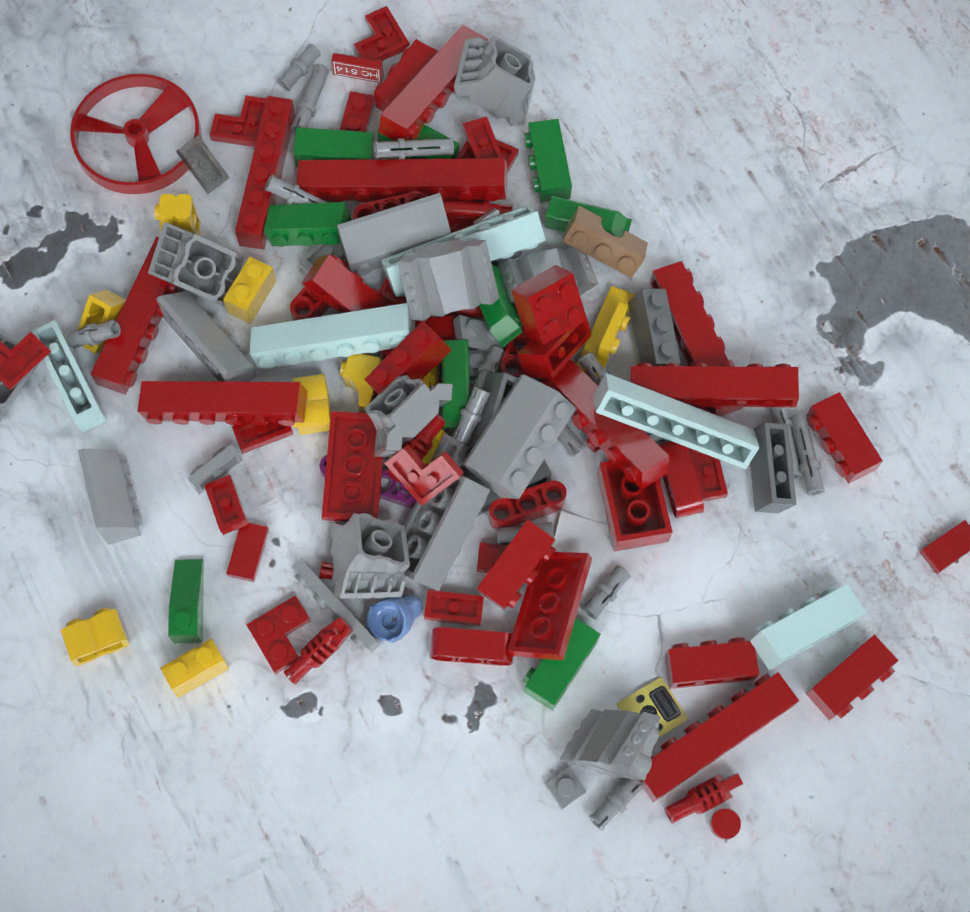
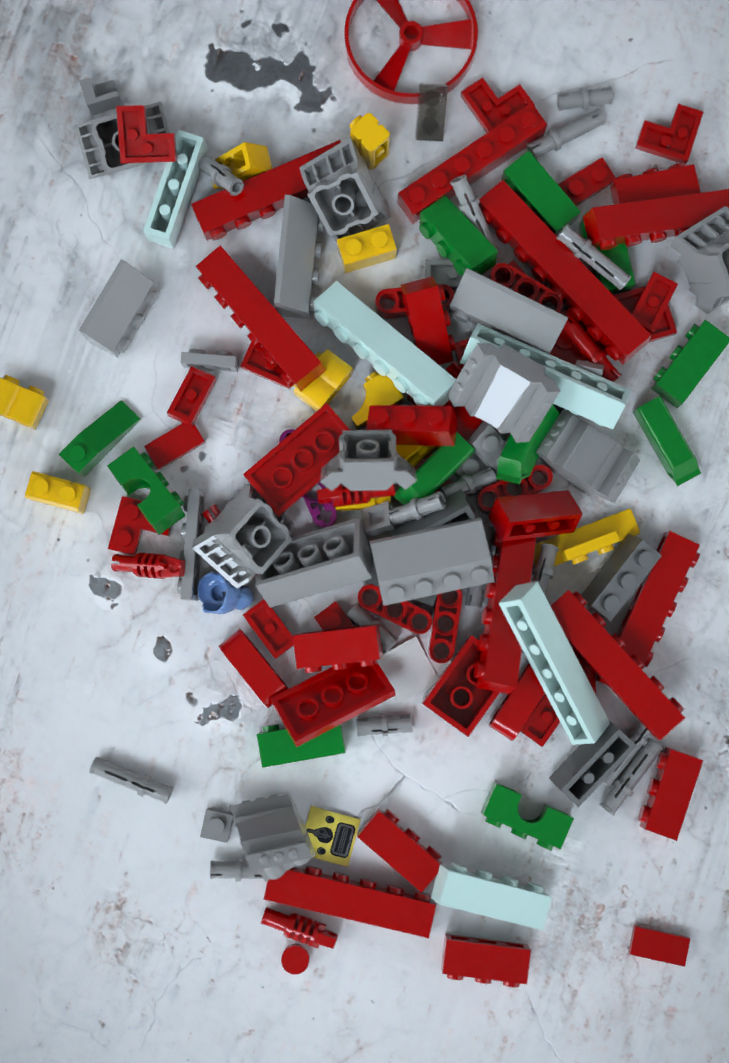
camera: 50 degrees right, 15 degrees up
red tile [331,53,384,83] -> none
plate [385,444,464,506] -> none
red brick [511,265,587,345] -> none
medium nougat arch [562,206,648,278] -> none
none -> light grey pin [89,757,173,804]
none -> green arch [107,447,186,535]
none -> red beam [428,589,462,663]
none -> green arch [481,782,574,851]

